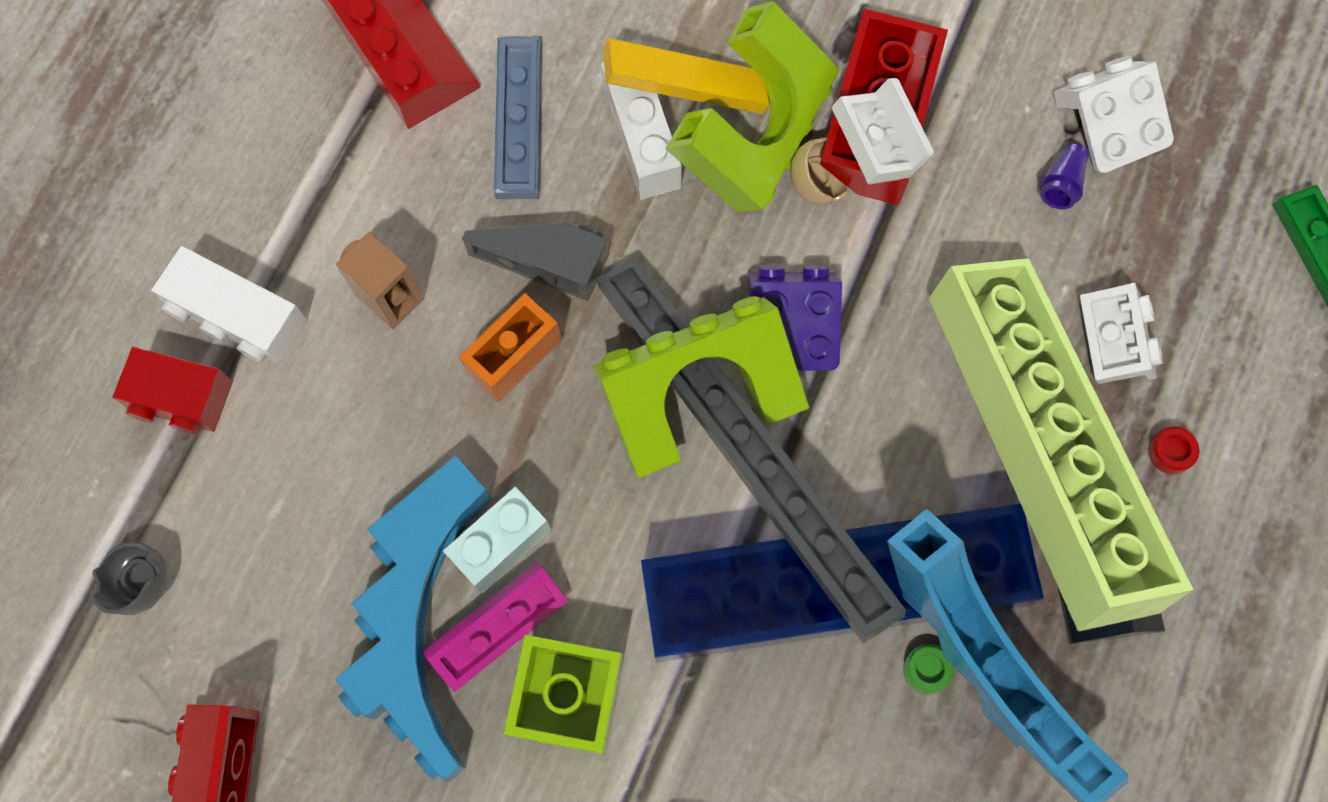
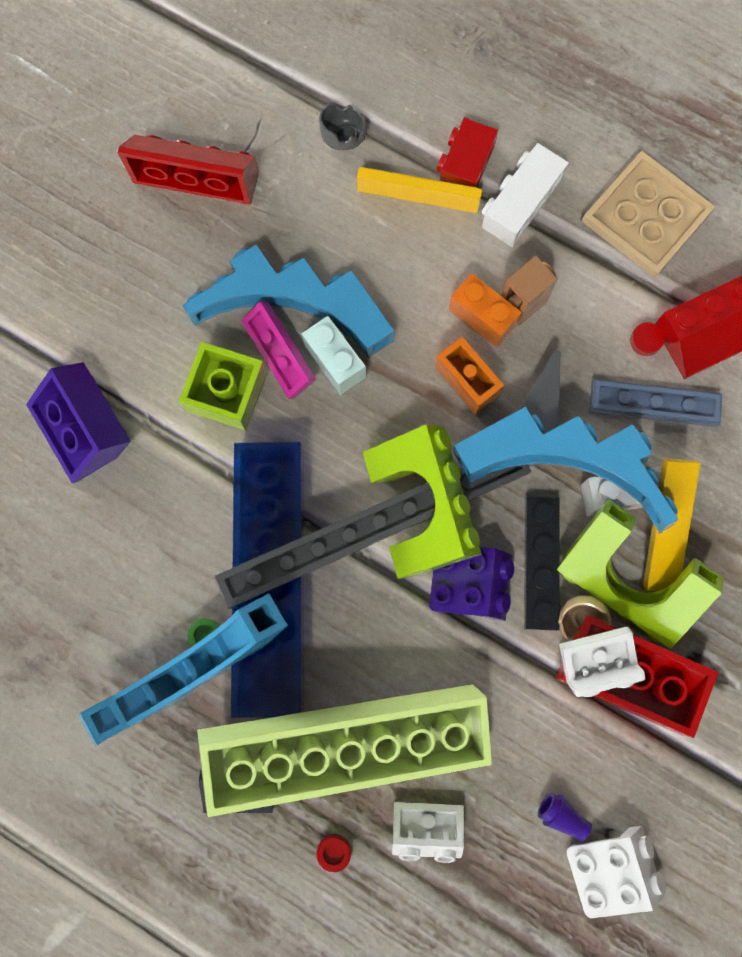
camera: 100 degrees right, 5 degrees up
none -> yellow tile [357,167,482,213]
none -> orange brick [448,273,522,348]
none -> dark azure arch [454,407,678,533]
none -> black plate [524,497,560,631]
none -> tan plate [582,151,716,278]
none -> red tile [630,322,665,356]

